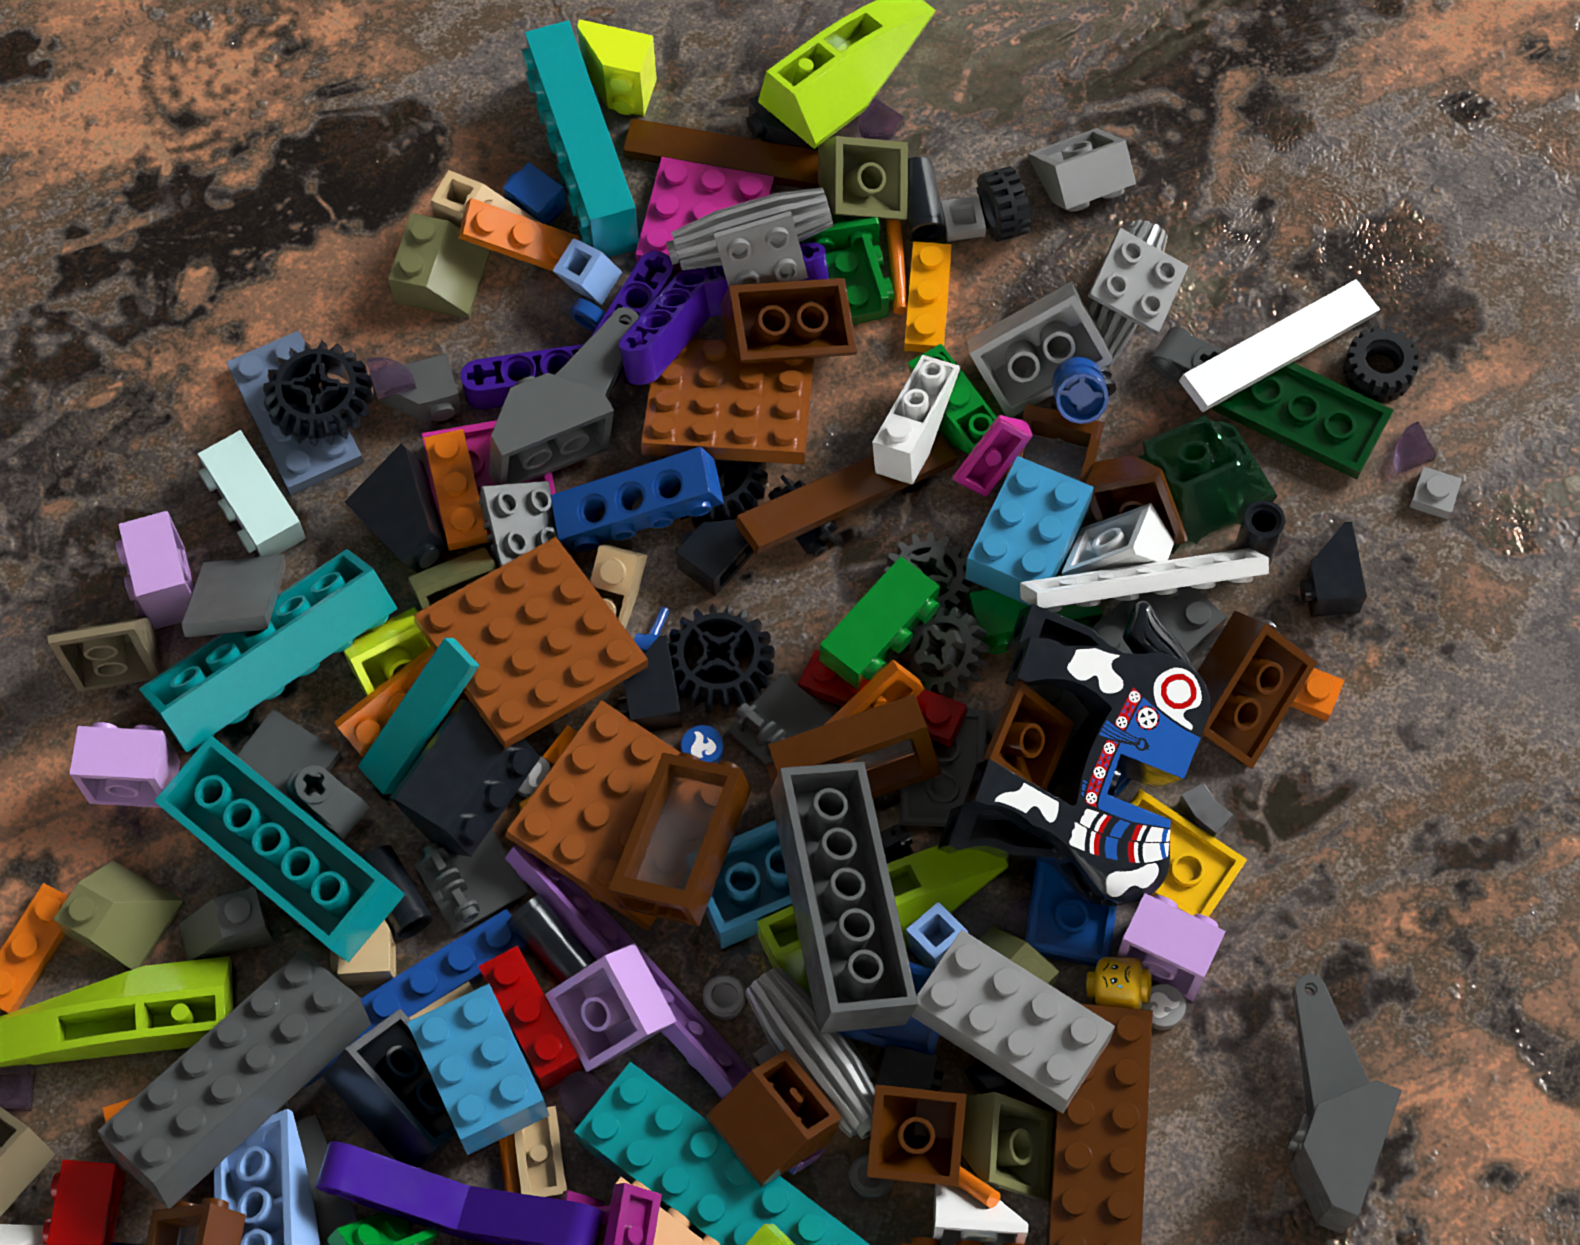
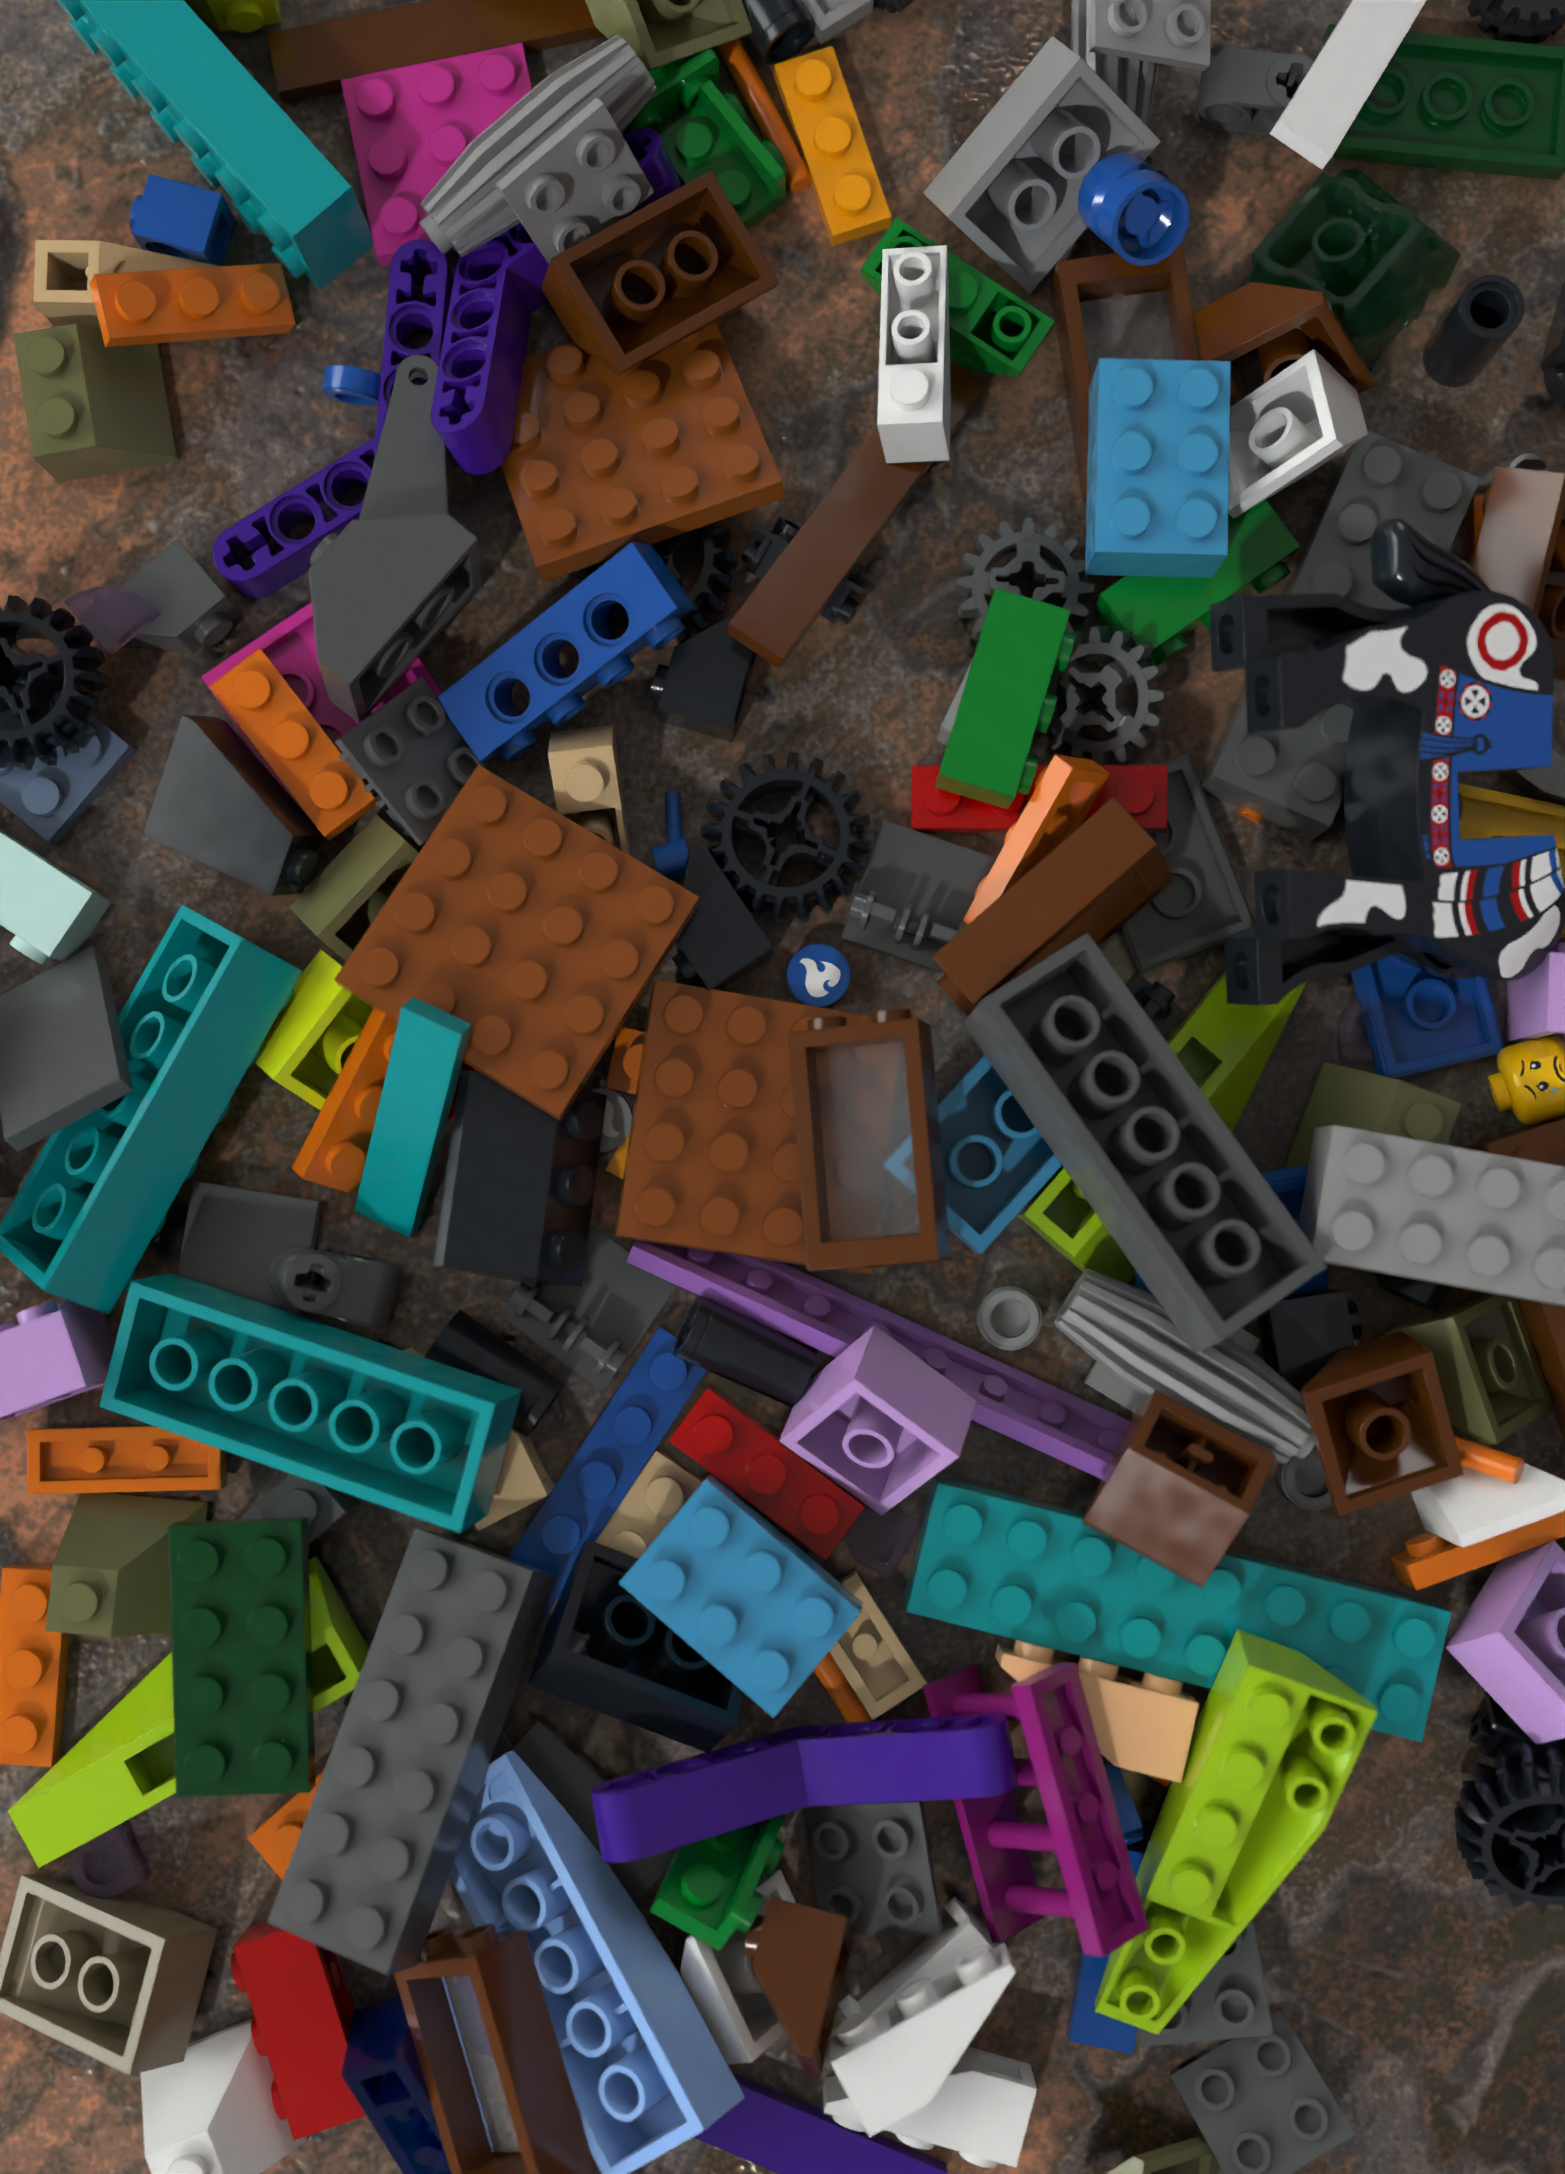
camera: 20 degrees left, 20 degrees up
light blue brick [553,238,622,305] -> none
light blue brick [906,902,968,968] -> none
dark pink slope [953,415,1033,497] -> none
reddish brown slope [983,681,1074,791] -> none
white plate [1020,548,1269,612] -> none
none -> orange plate [27,1424,227,1495]
none -> dark green plate [168,1517,316,1797]

